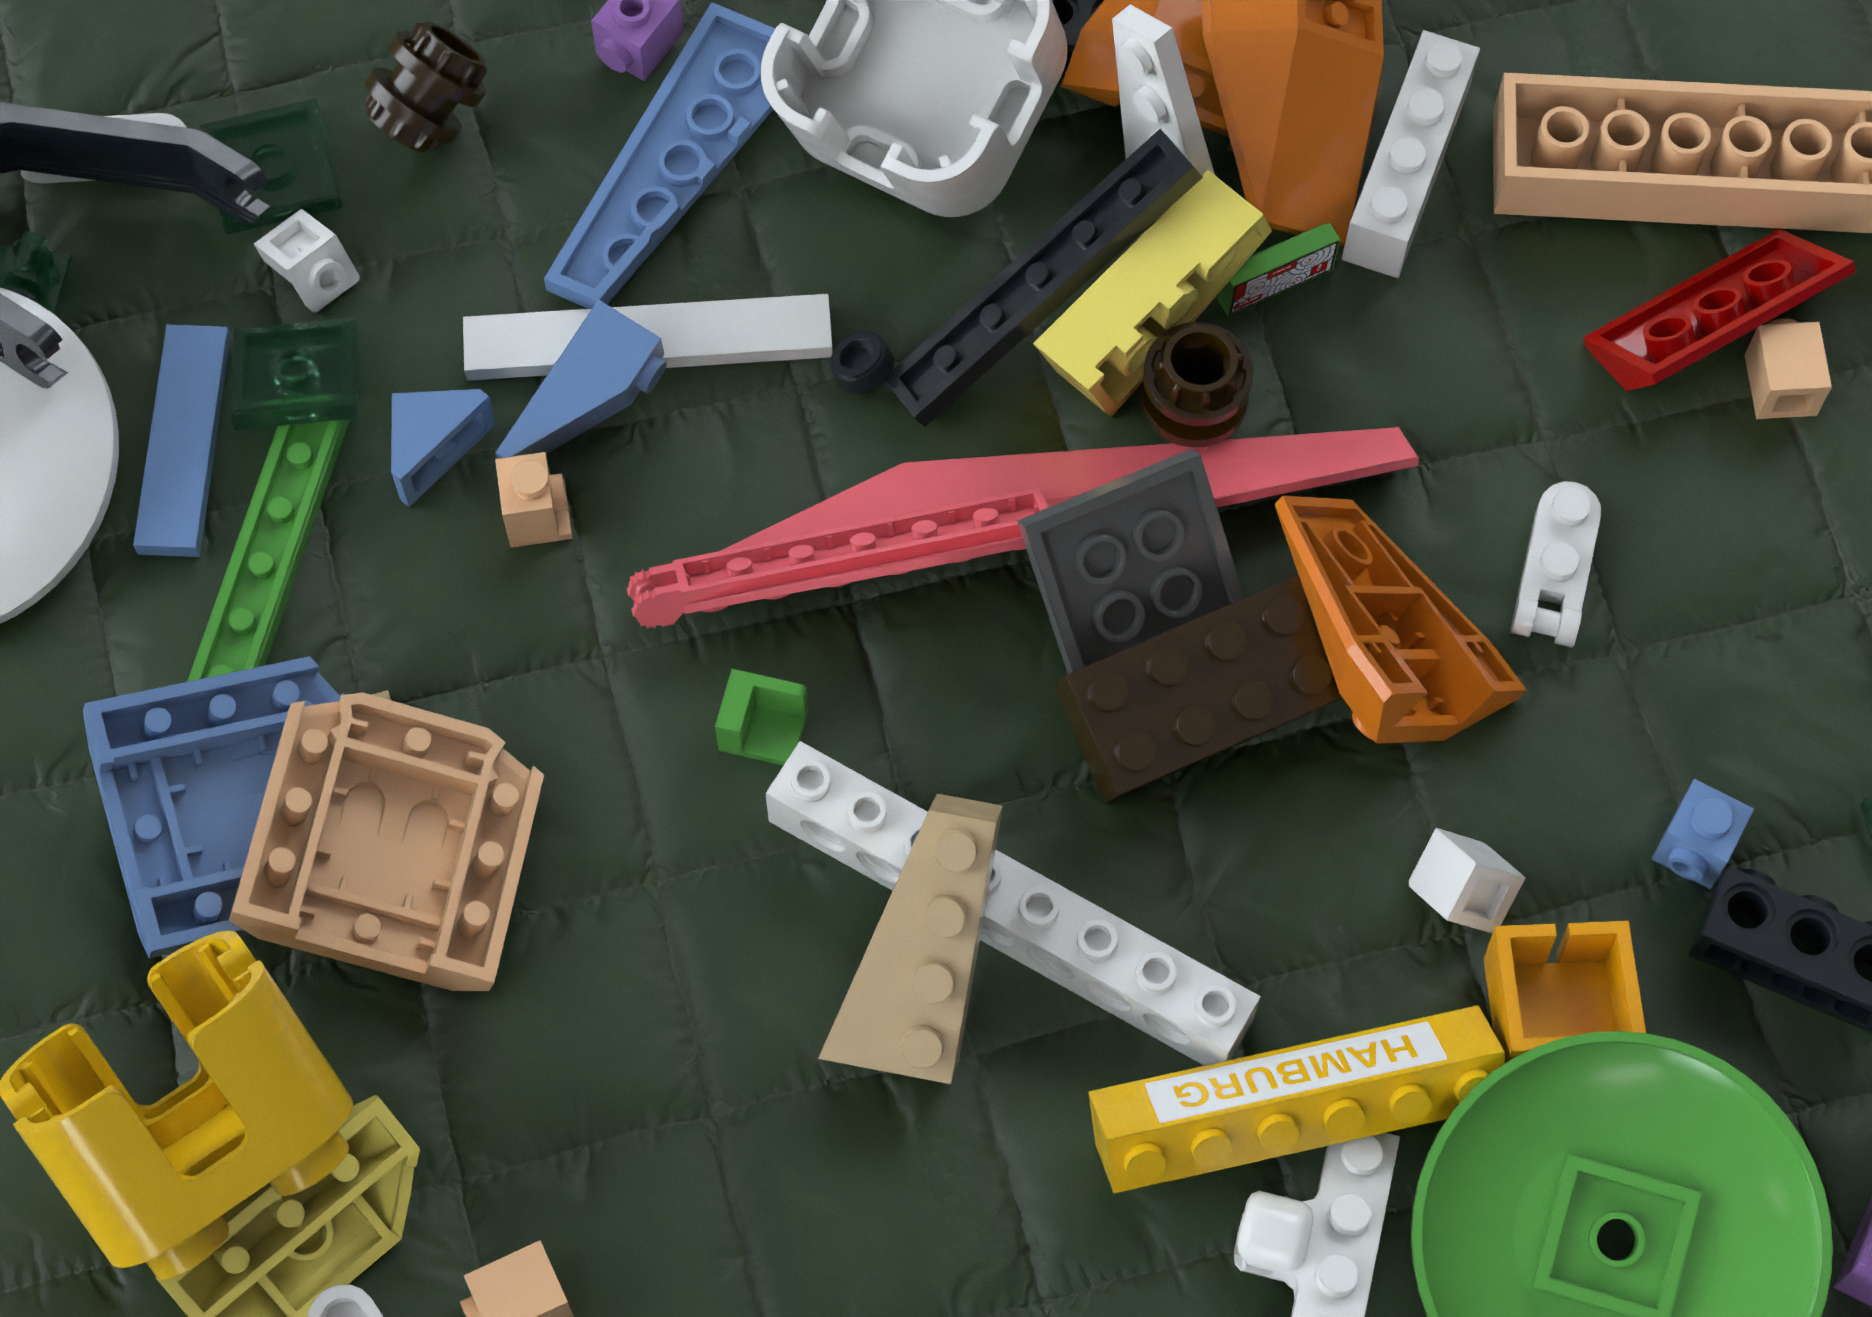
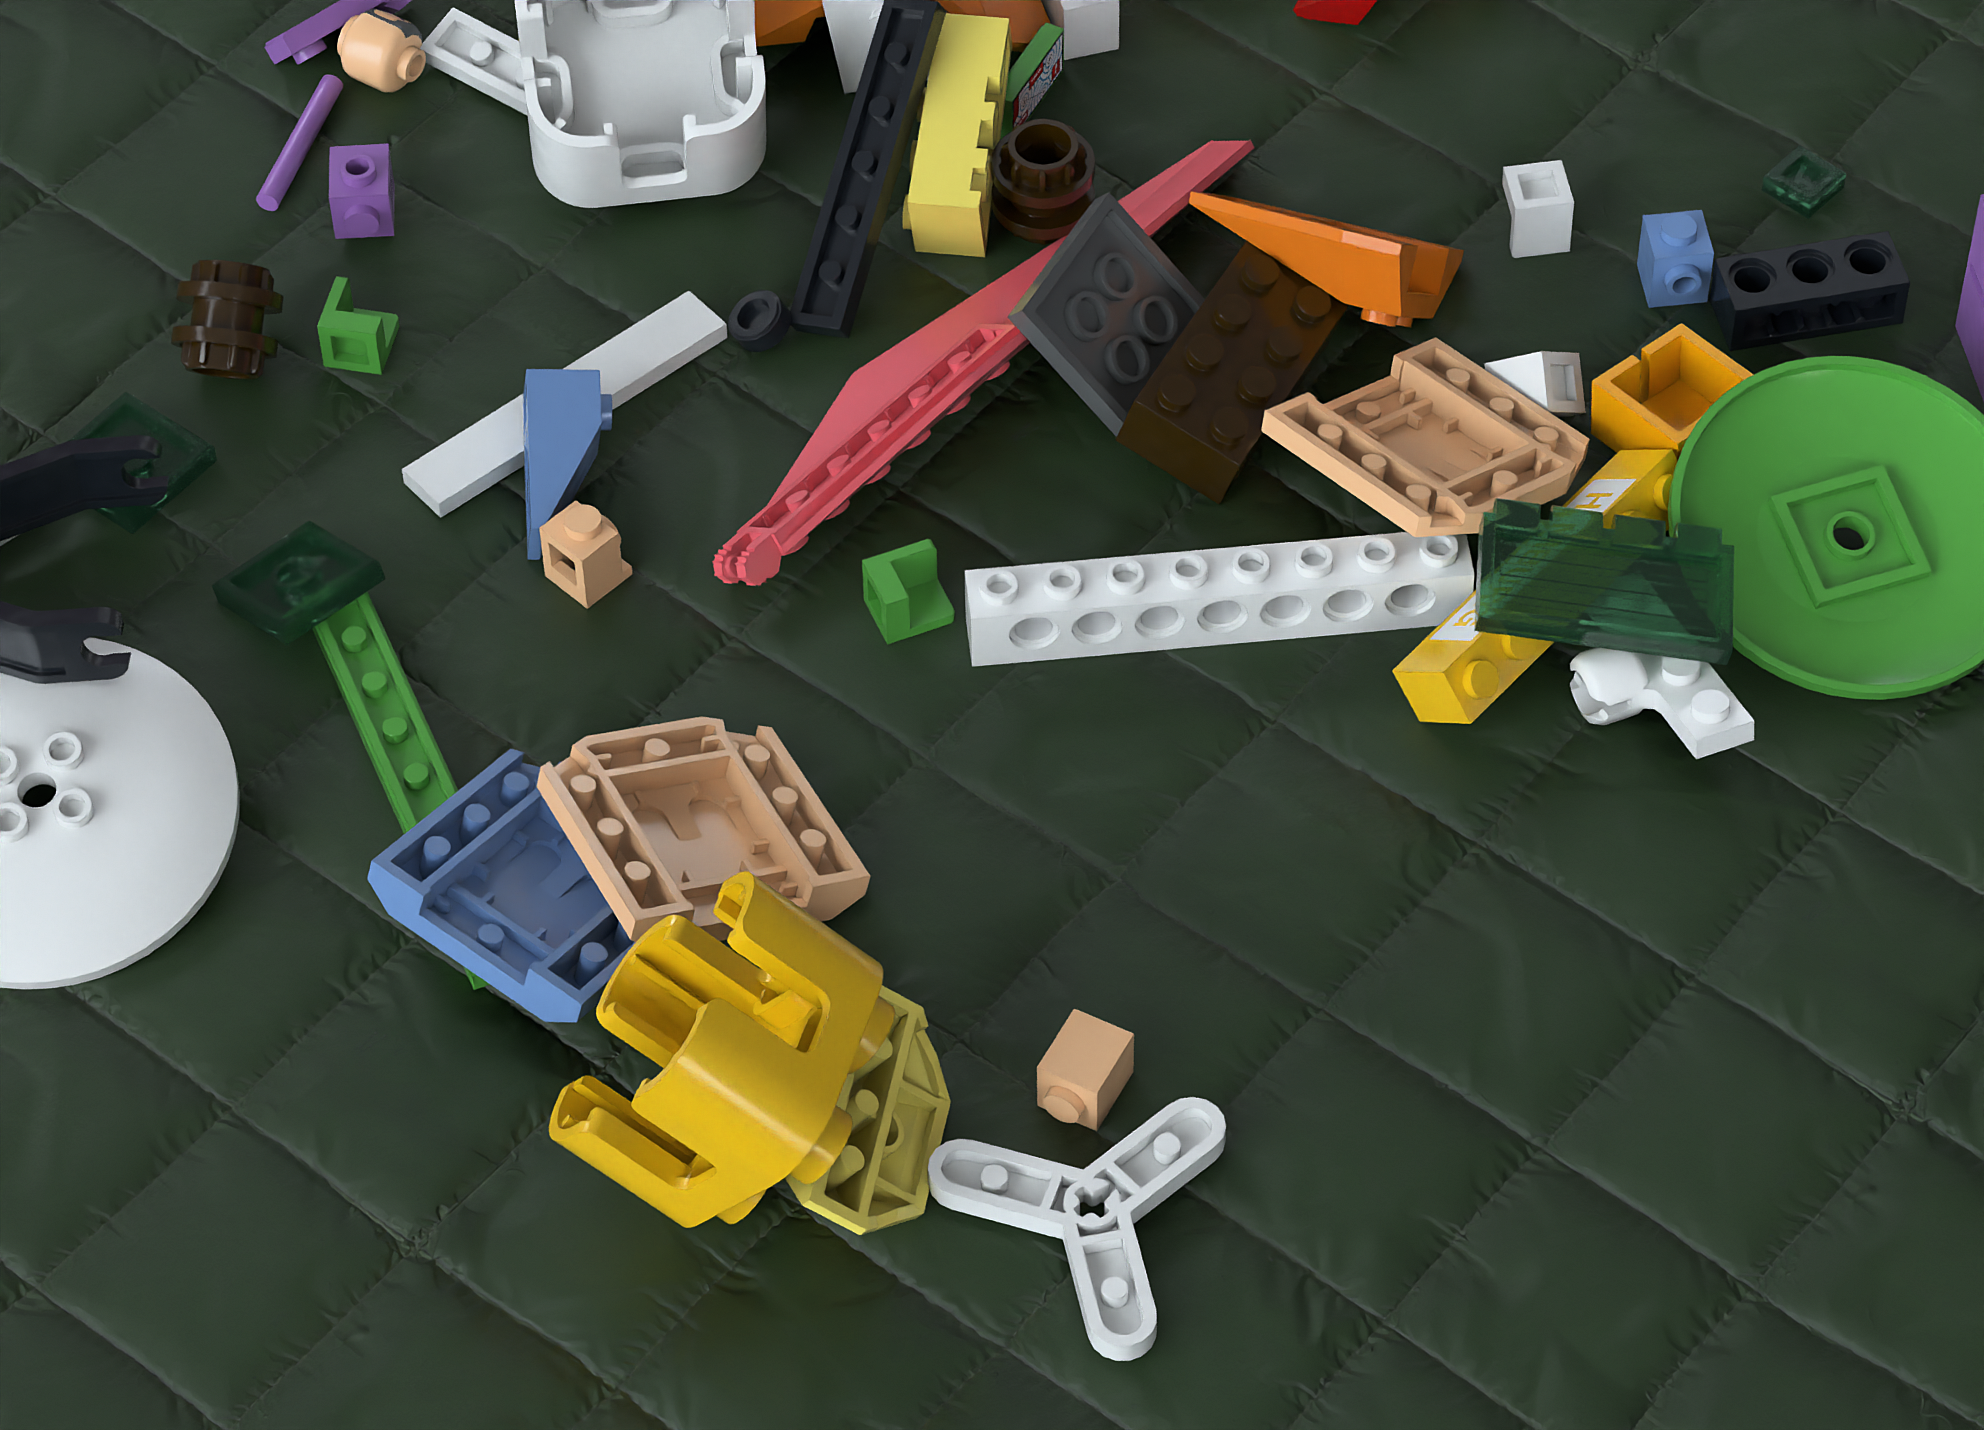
camera: 35 degrees left, 15 degrees down
medium blue tile [133,324,231,557] -> none
white bracket [254,209,359,313] -> none
medium blue slope [391,389,496,507] -> none
medium blue wing [544,2,776,309] -> none
tan wedge [818,794,1003,1084] -> none
white plate [1510,481,1601,648] -> none
none -> bright green panel [317,276,399,375]
none -> light nougat wedge [1261,337,1590,537]
none -> clear green hinge [1474,498,1734,665]
none -> white panel [1502,160,1574,258]

